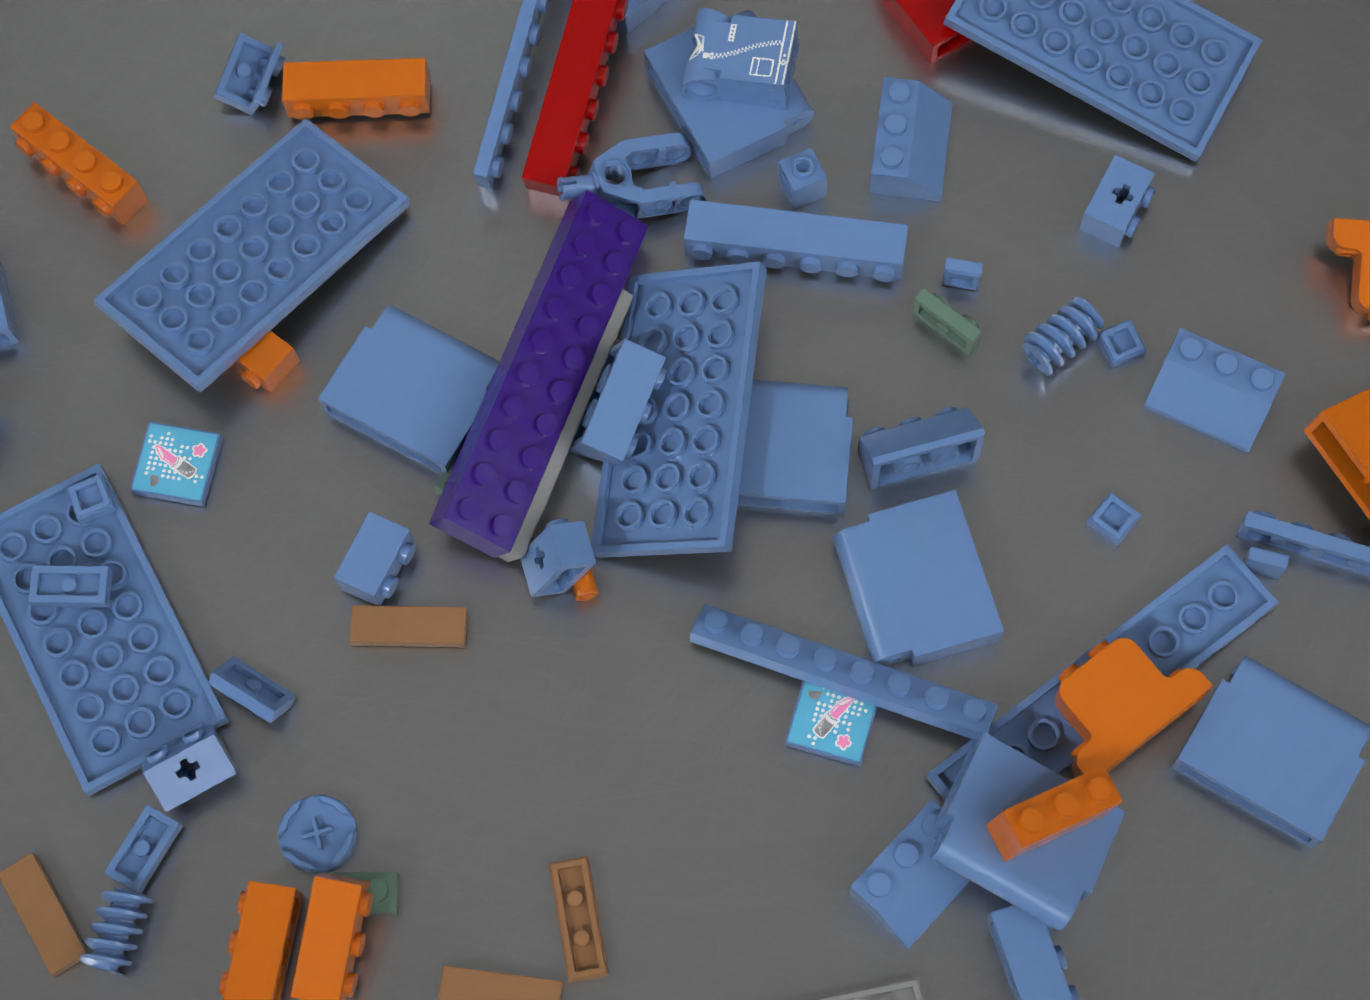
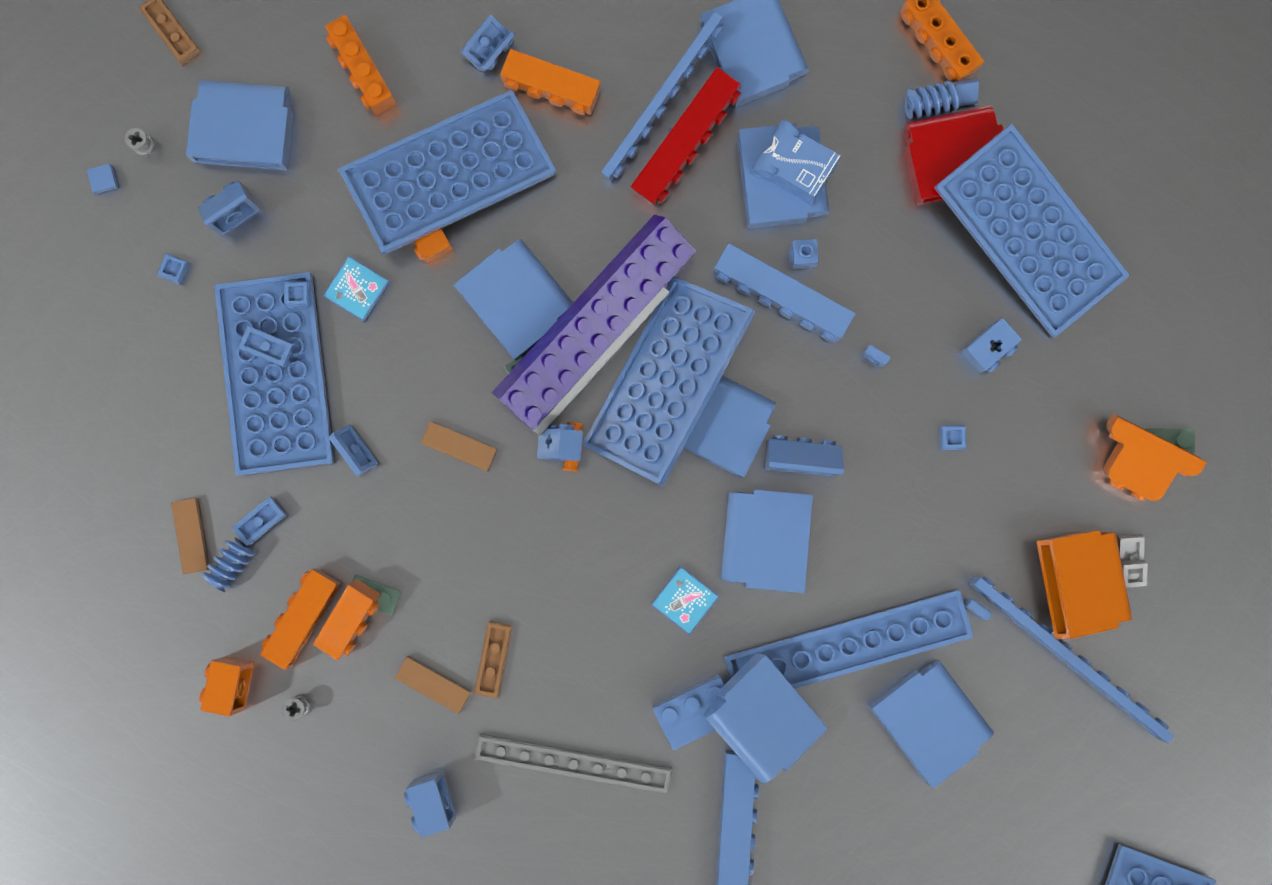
camera: 15 degrees right, 15 degrees up
medium blue brick [142,724,237,812] -> none
medium blue tile [278,794,358,875] -> none
medium blue brick [334,512,416,606] -> none
medium blue piece [557,132,706,219] -> none
medium blue slope [569,339,666,465] -> none
medium blue plate [690,604,998,740] -> none
medium blue slope [869,77,953,201] -> none
sand green plate [912,287,982,356] -> none
orange brick [985,765,1124,862] -> none
medium blue piece [1022,296,1104,376] -> none
orange brick [1054,638,1213,778] -> none
medium blue tile [1086,492,1142,546] -> none
medium blue slope [1144,328,1286,453] -> none

